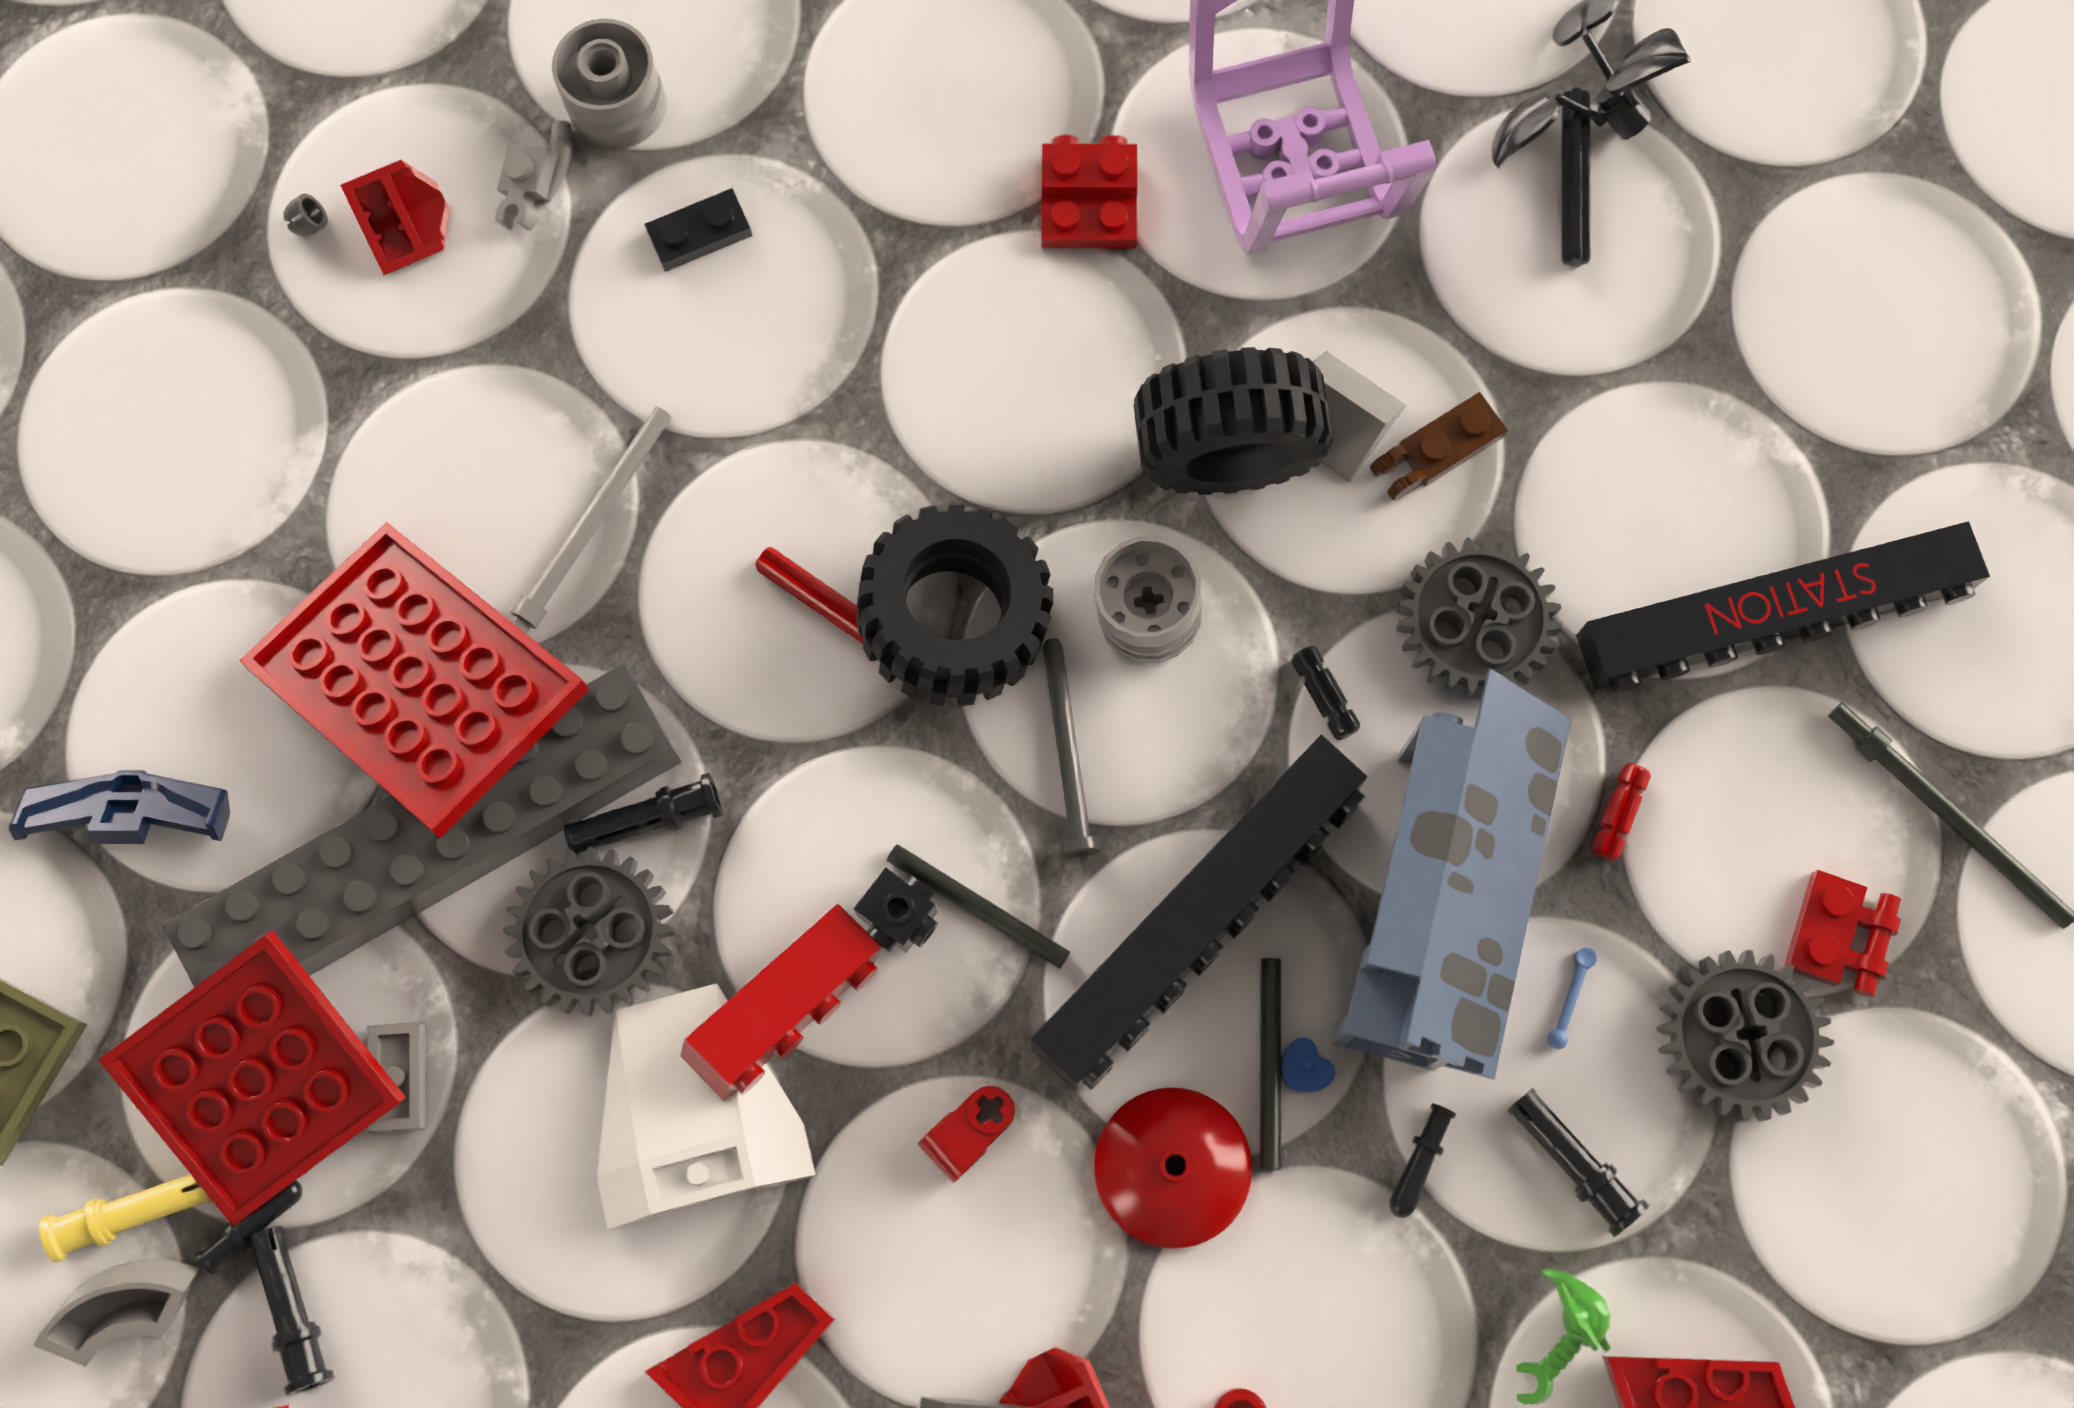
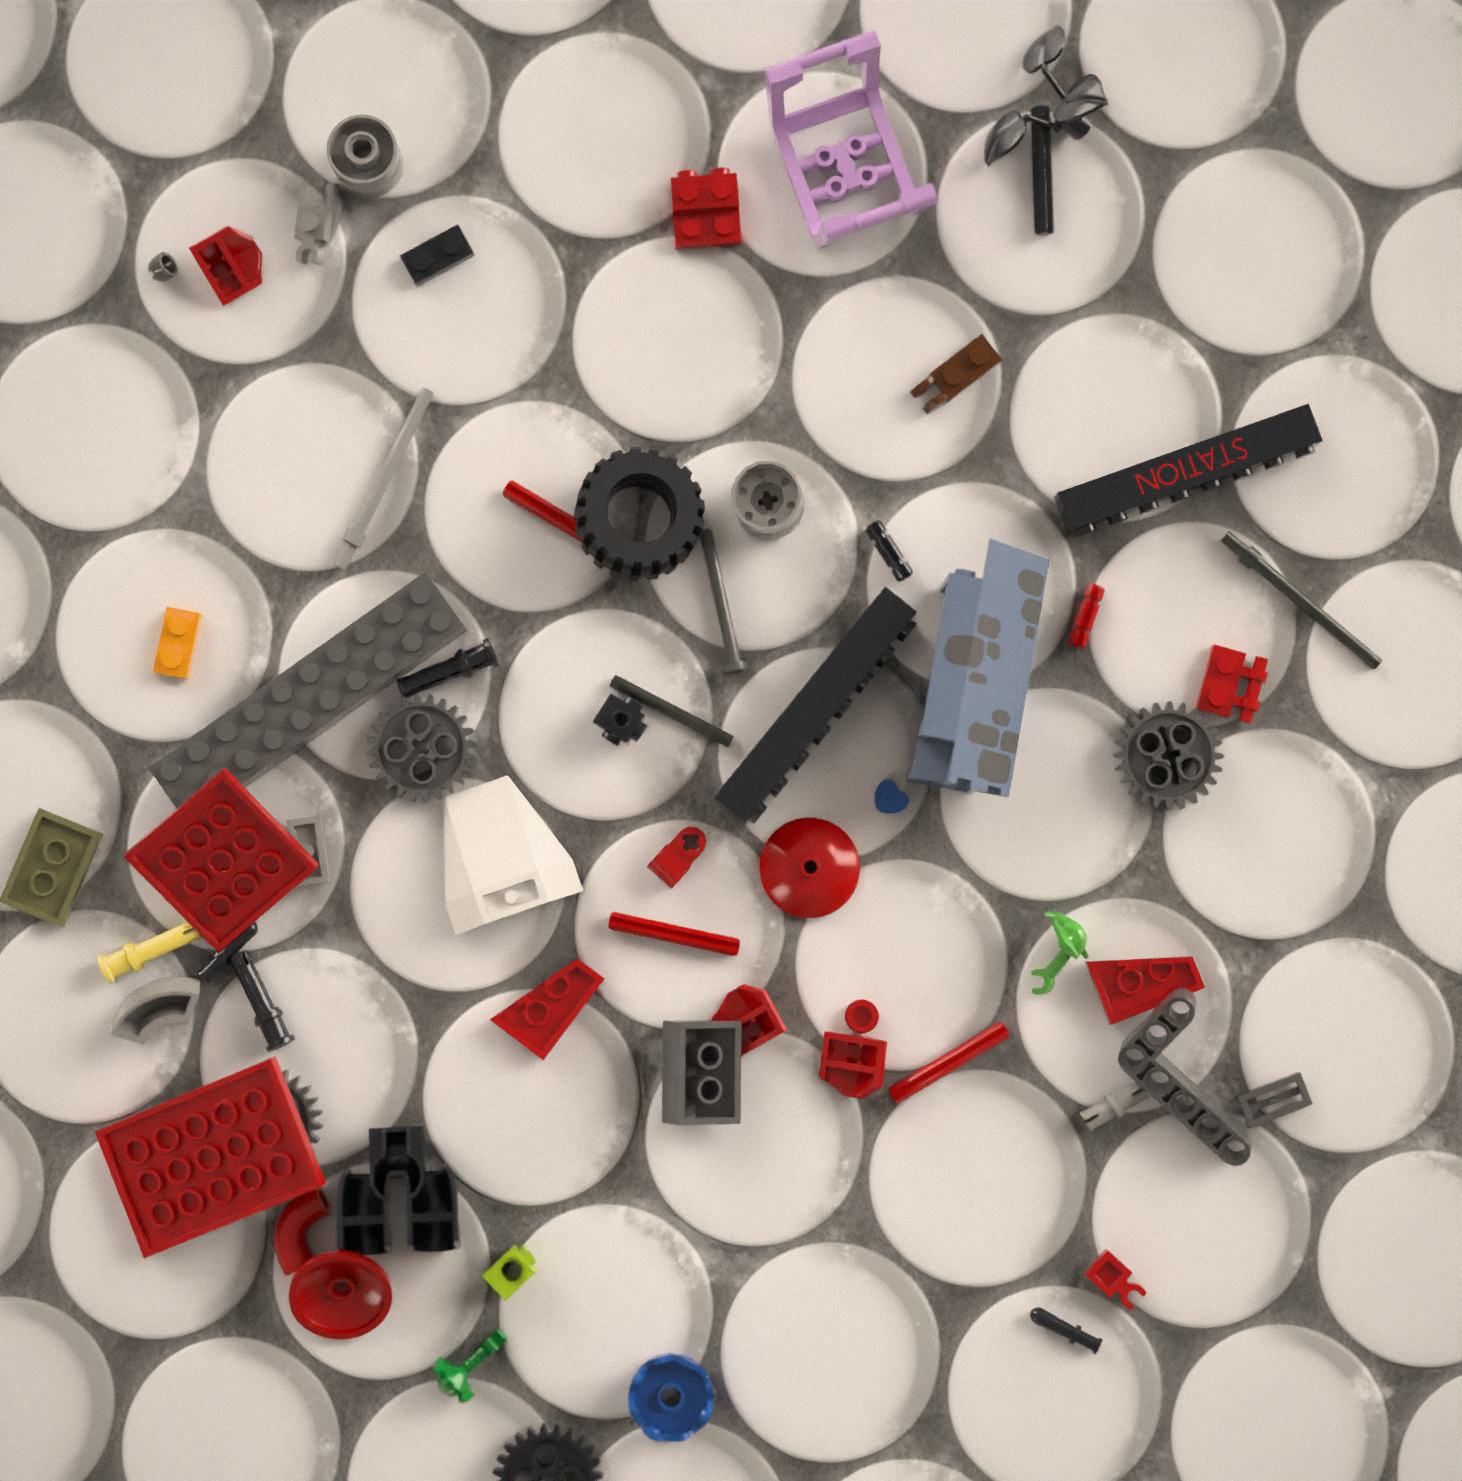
camera: 10 degrees left, 10 degrees up
plate [8,770,230,844] -> none
plate [239,522,590,839] -> none
red brick [680,904,882,1101] -> none
black tyre [1133,347,1333,495] -> none
pearl dark grey bar [1260,958,1281,1170] -> none
light grey slope [1313,351,1406,482] -> none
black piece [1389,1103,1456,1218] -> none
dark grey gear [1396,537,1562,699] -> none
black pin [1507,1088,1650,1237] -> none
medium blue hinge [1547,947,1597,1050] -> none
none -> light orange plate [153,607,202,680]
none -> red axle [608,912,740,956]

